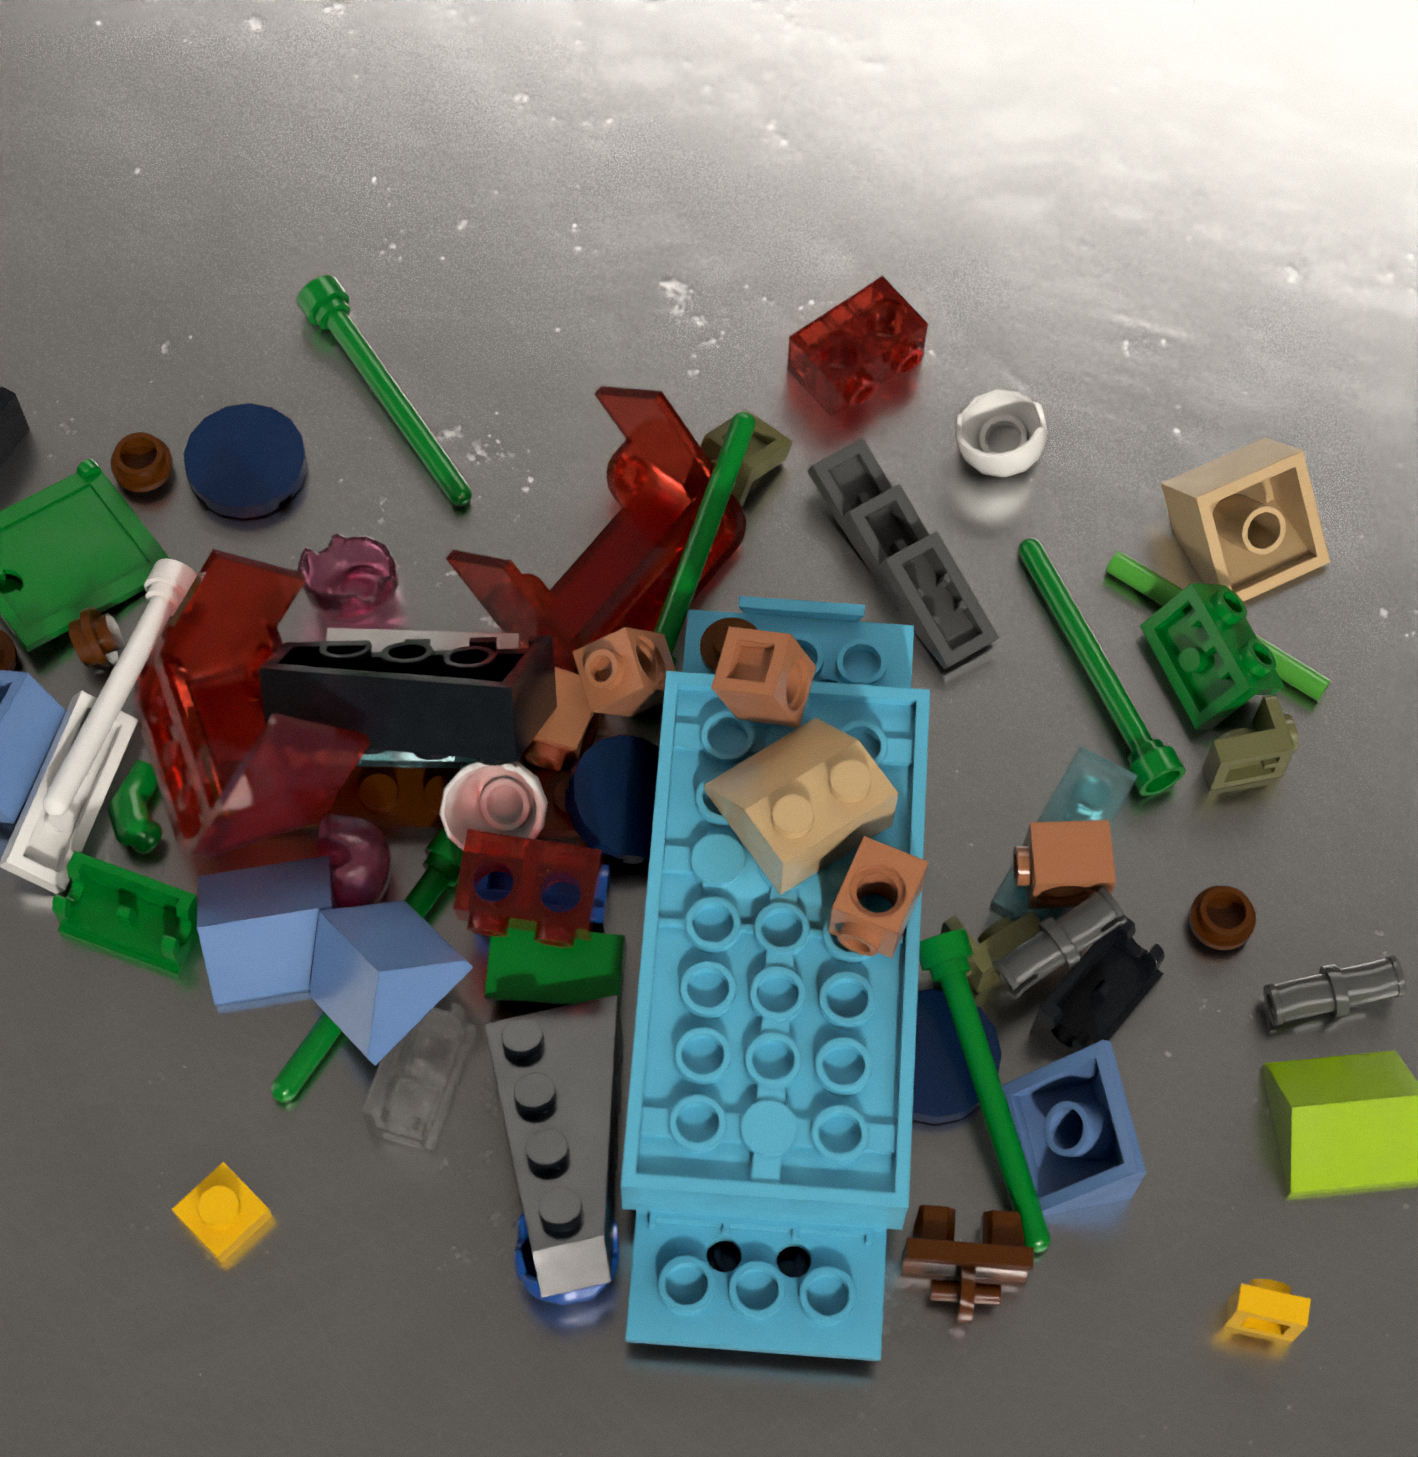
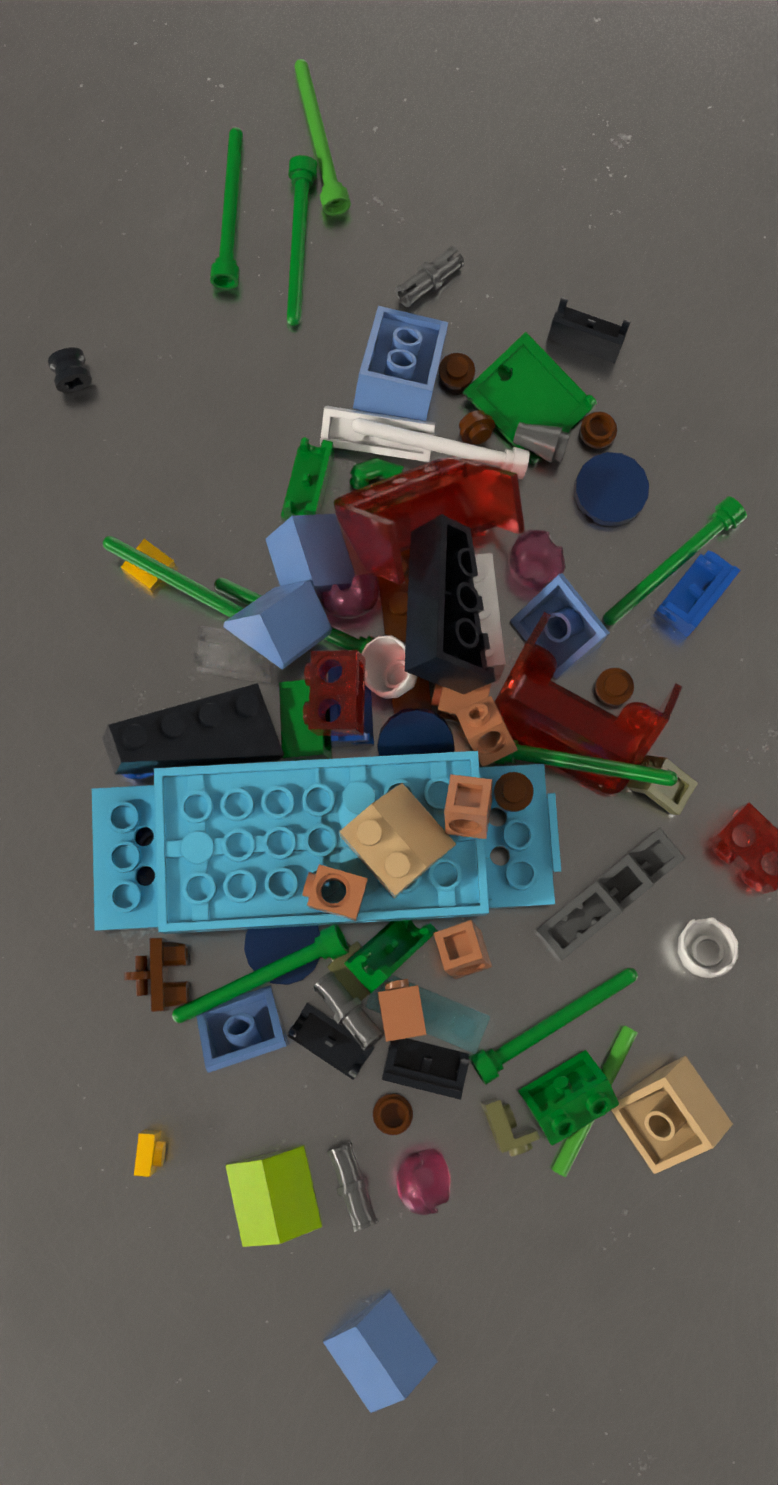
camera: 80 degrees right, 15 degrees up
none -> green piece [103,536,244,618]
none -> green hinge [344,920,438,993]
none -> black hinge [381,1038,470,1100]
none -> clear pink hair [396,1148,450,1216]
none -> nougat brick [434,920,492,979]
none -> medium blue slope [510,573,610,679]
none -> dark grey cone [513,422,571,463]
none -> reddish brown plate [595,668,634,706]
none -> blue hinge [654,550,741,637]

